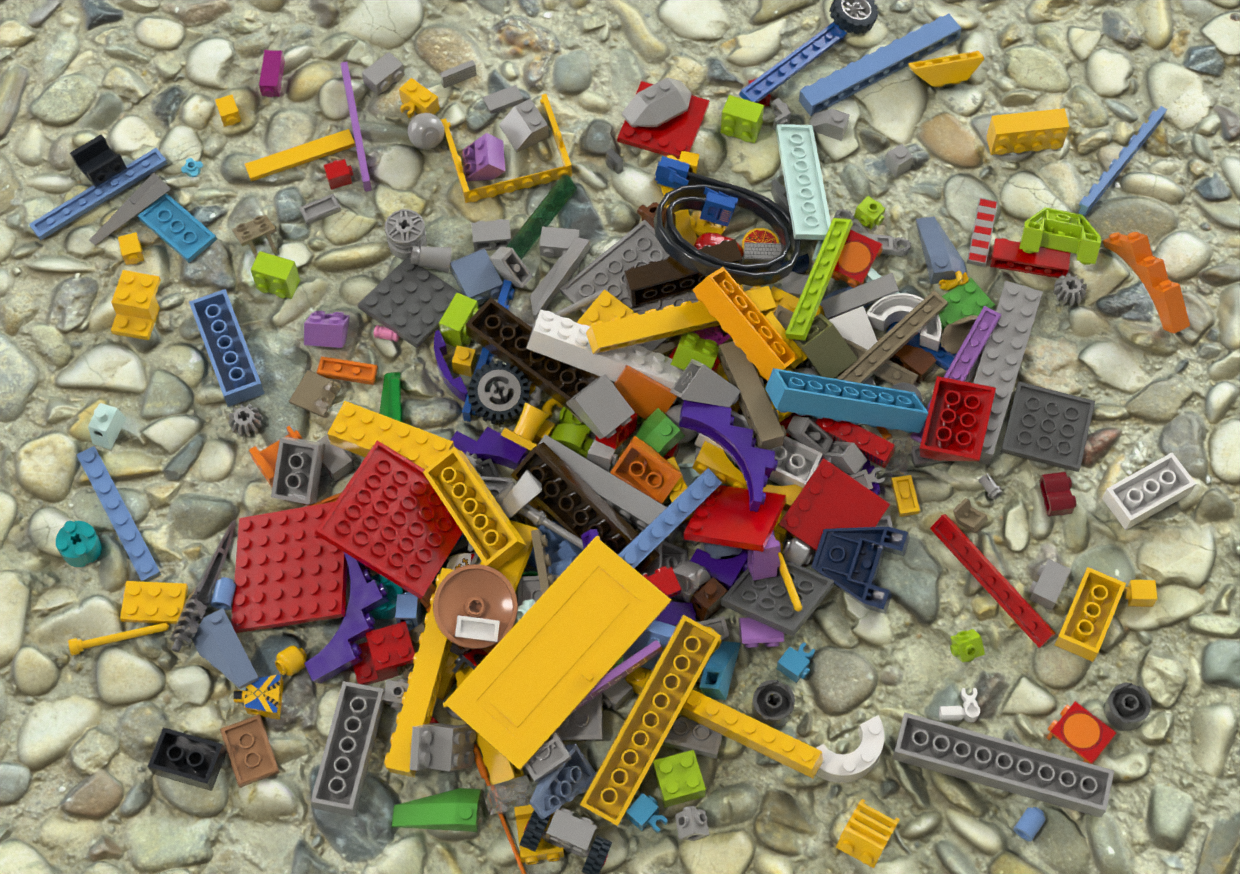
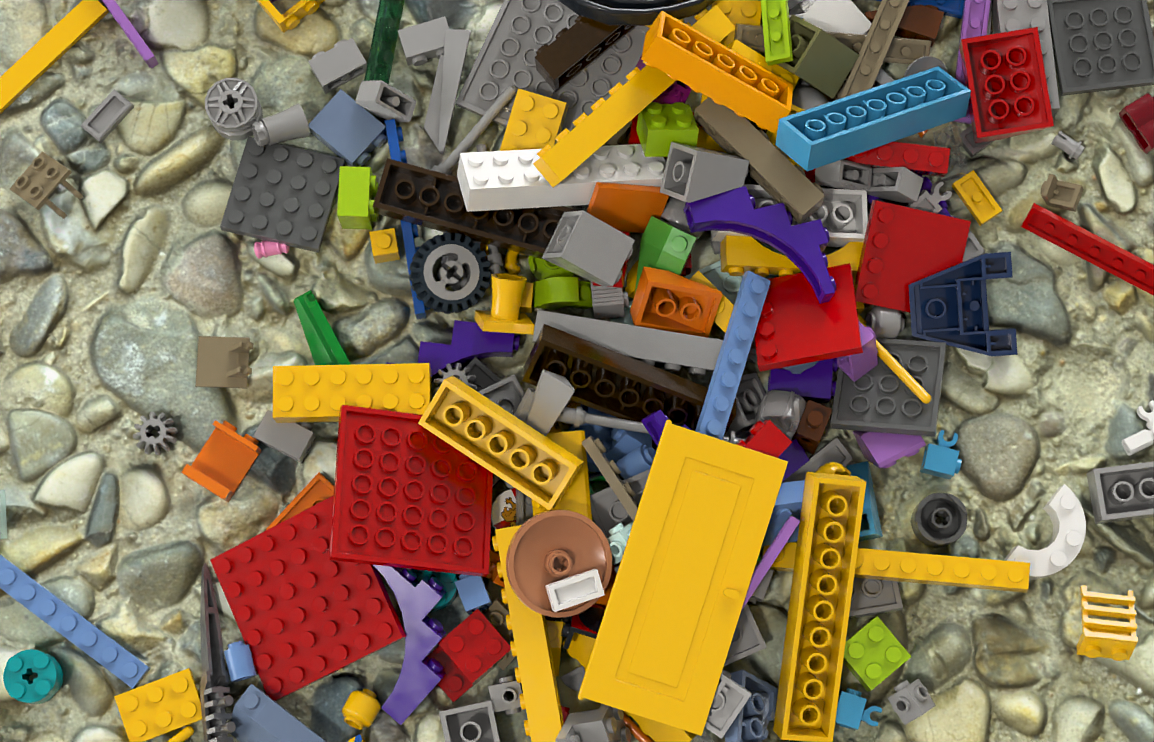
camera: 25 degrees left, 15 degrees up
medium blue brick [189,289,265,407] -> none
lime brick [251,251,300,299] -> none
light grey brick [271,437,325,504] -> none
medium lavender slope [304,311,350,348] -> none
orange tile [317,356,378,385] -> none
red brick [324,159,354,190] -> none
dark purple slope [434,330,468,402] -> none
lime brick [950,629,985,663] -> none

